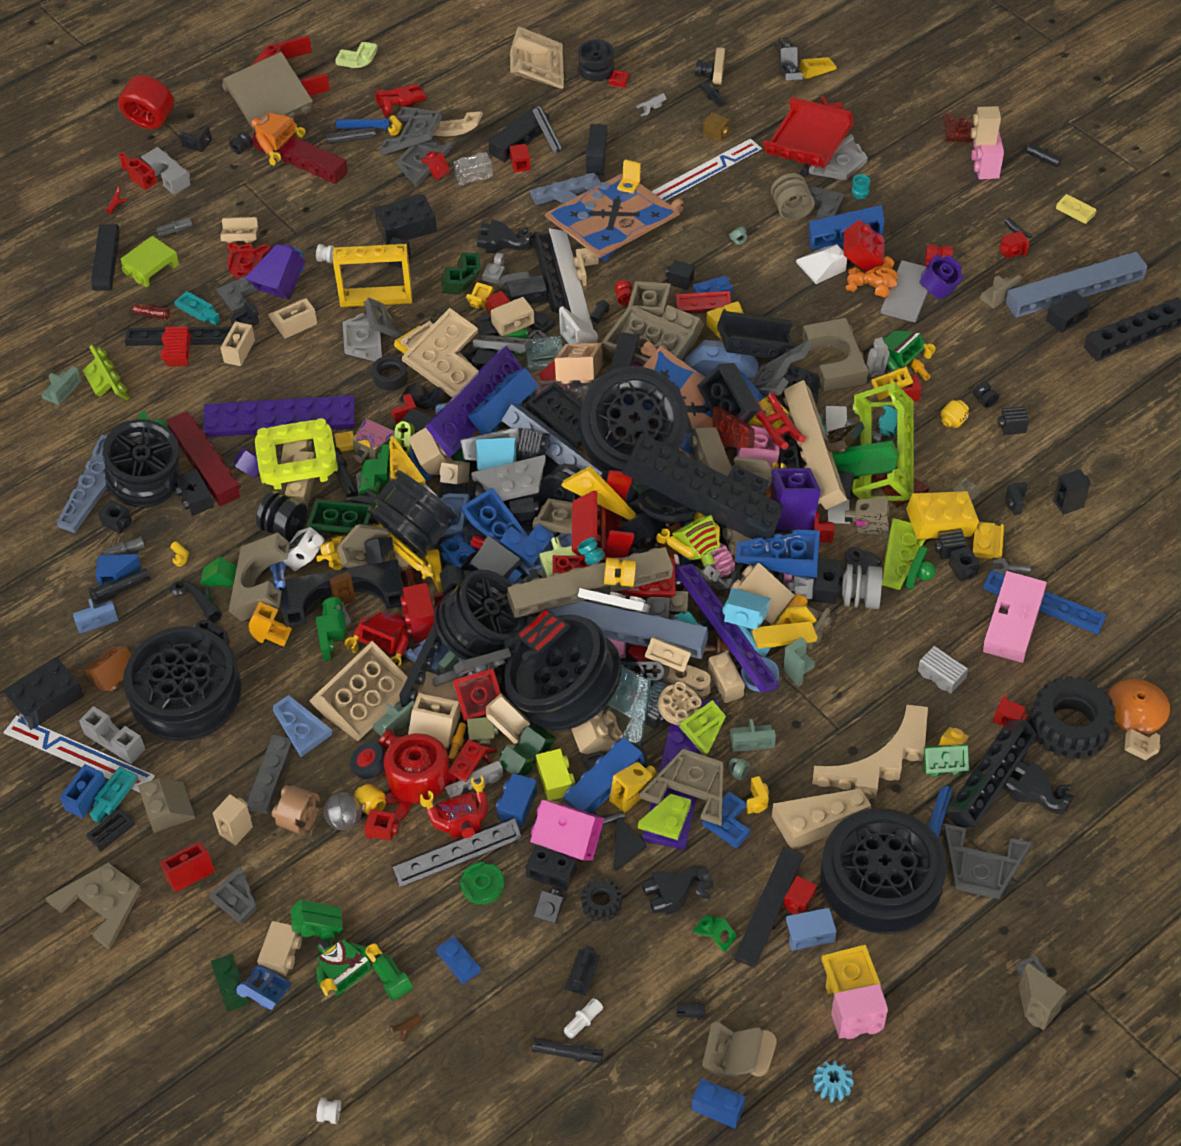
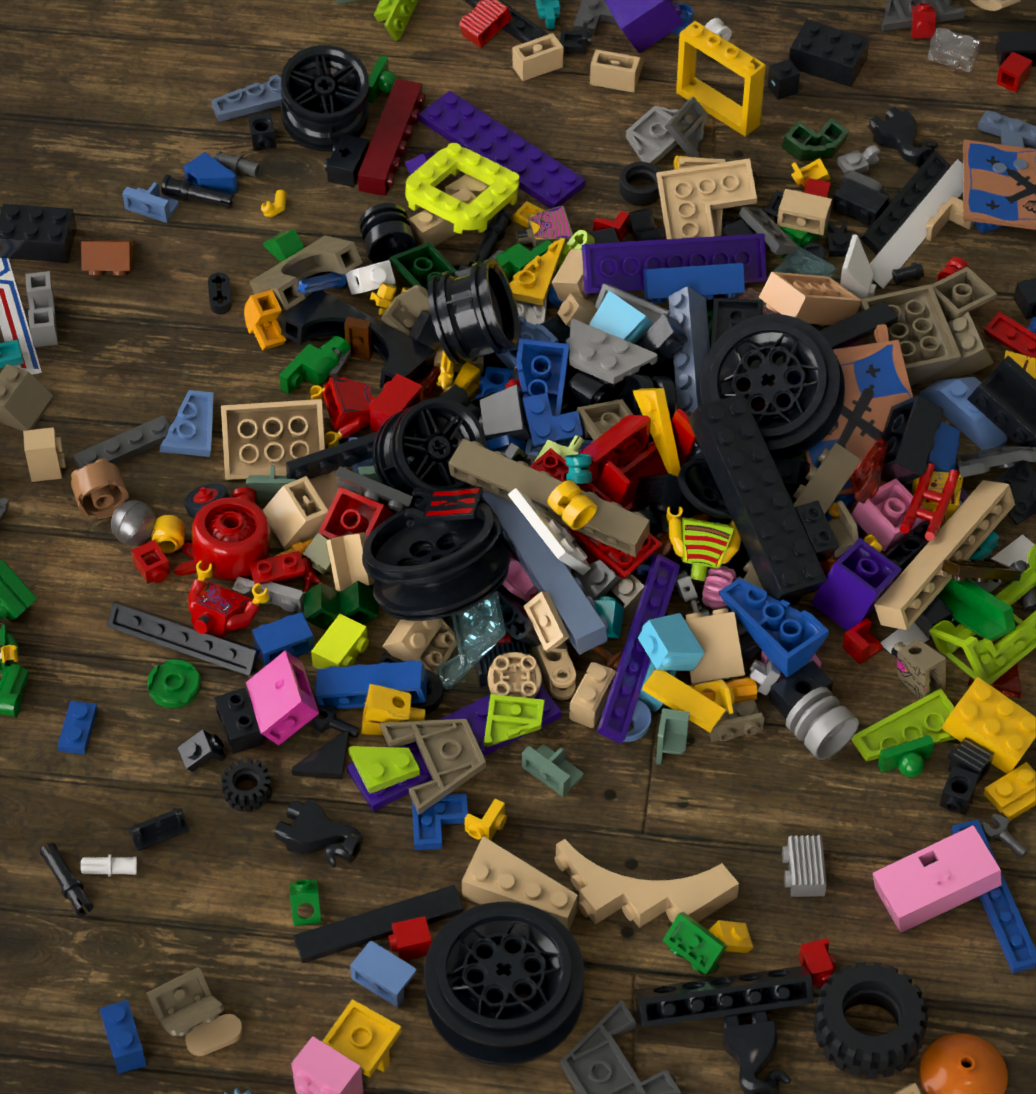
camera: 45 degrees right, 0 degrees up
black wheel [123,626,242,741] -> none
black plant [170,580,222,623] -> none
black pin [676,1001,705,1020] -> none
sand green tile [728,758,750,781] -> none
black plate [844,547,881,575] -> none
blue axle [928,786,953,839] -> none

